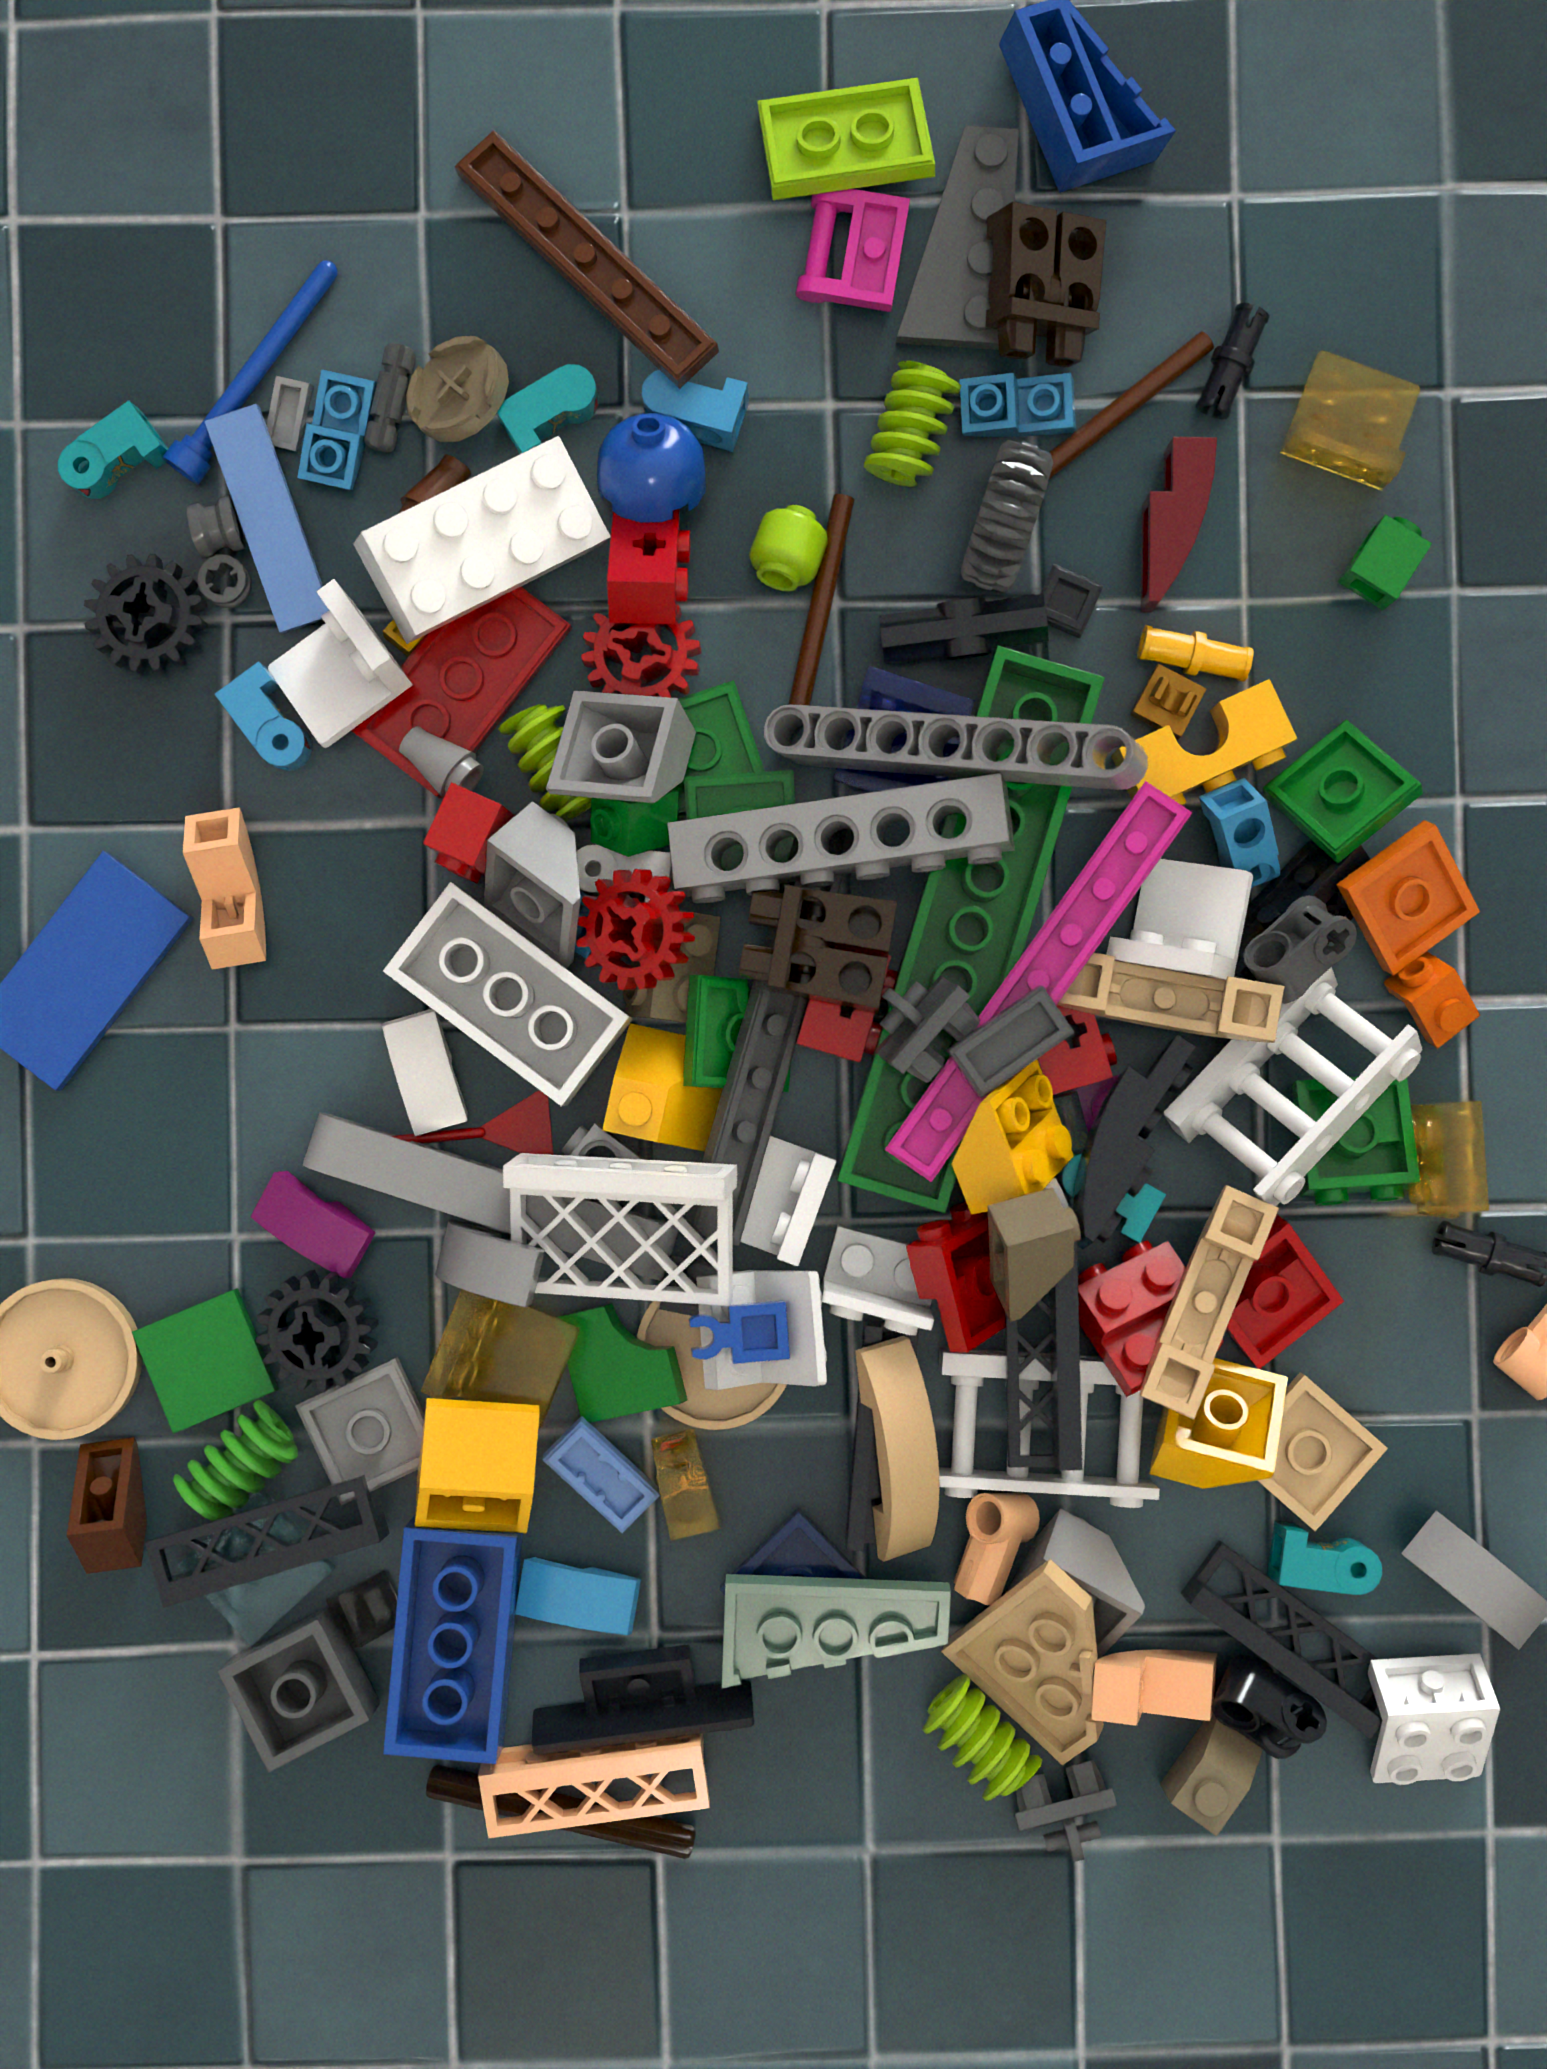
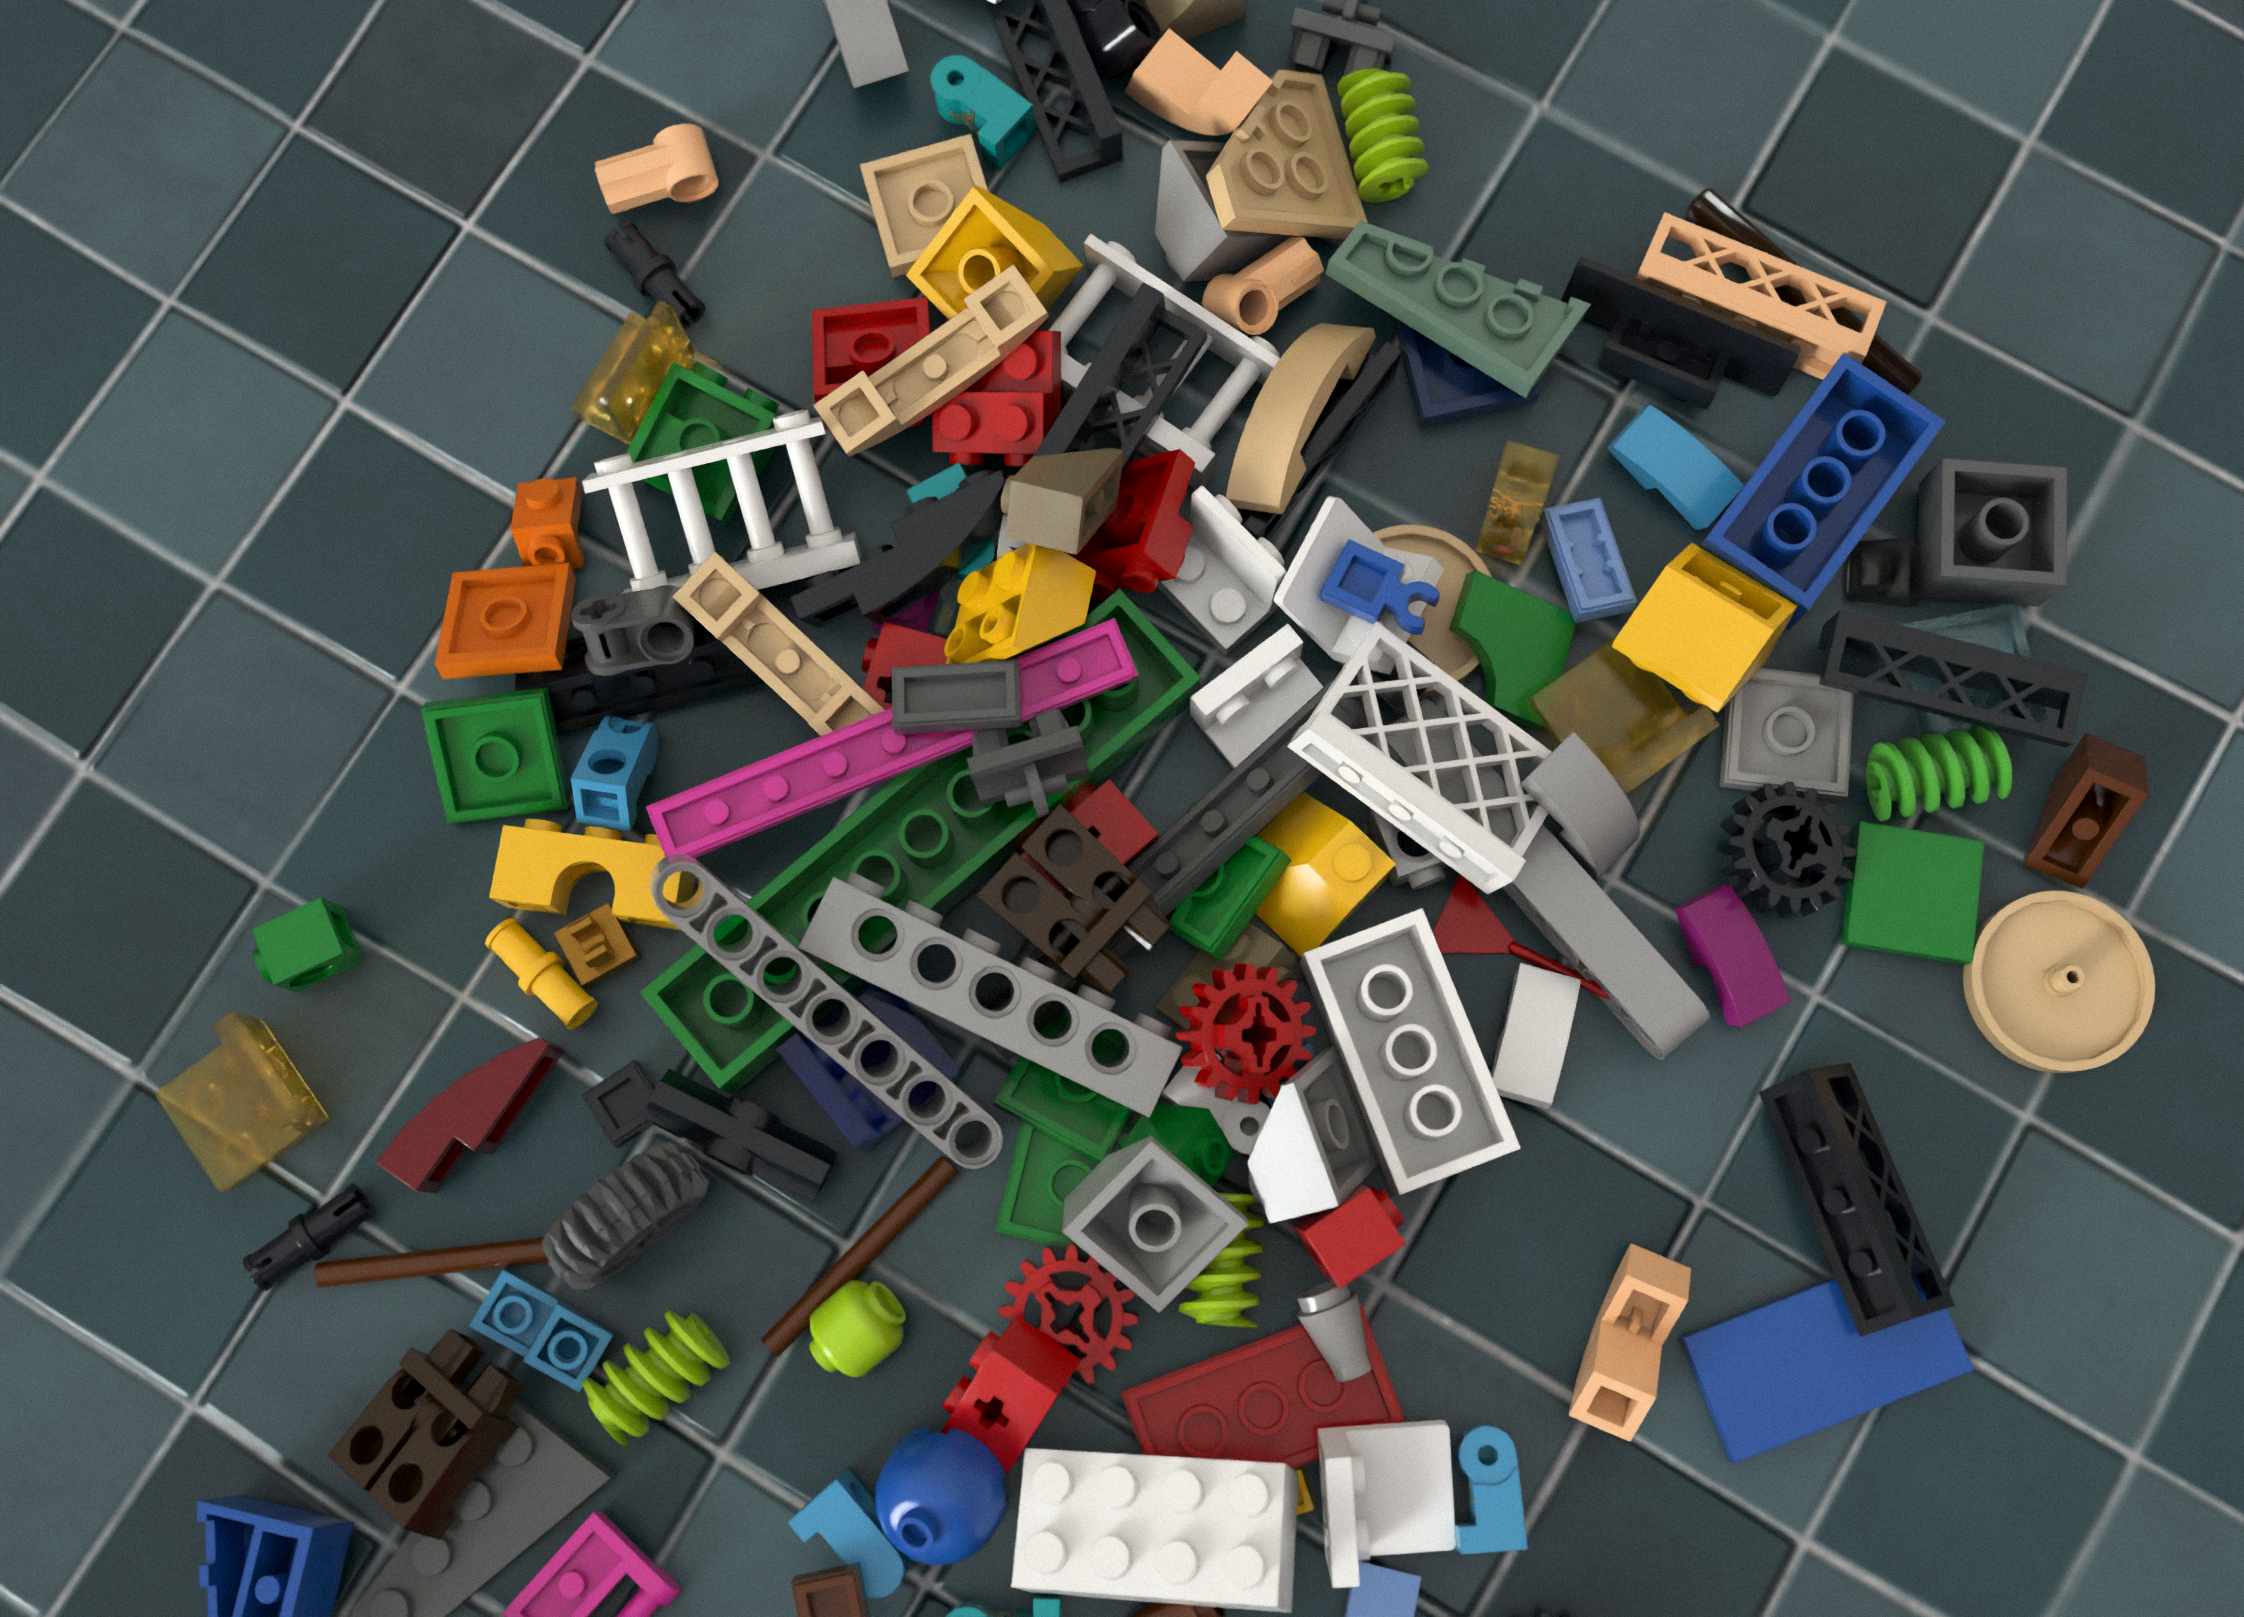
camera: 145 degrees left, 10 degrees down
white bracket [1107,859,1253,980] -> none
none -> black fence [1759,1063,1955,1337]

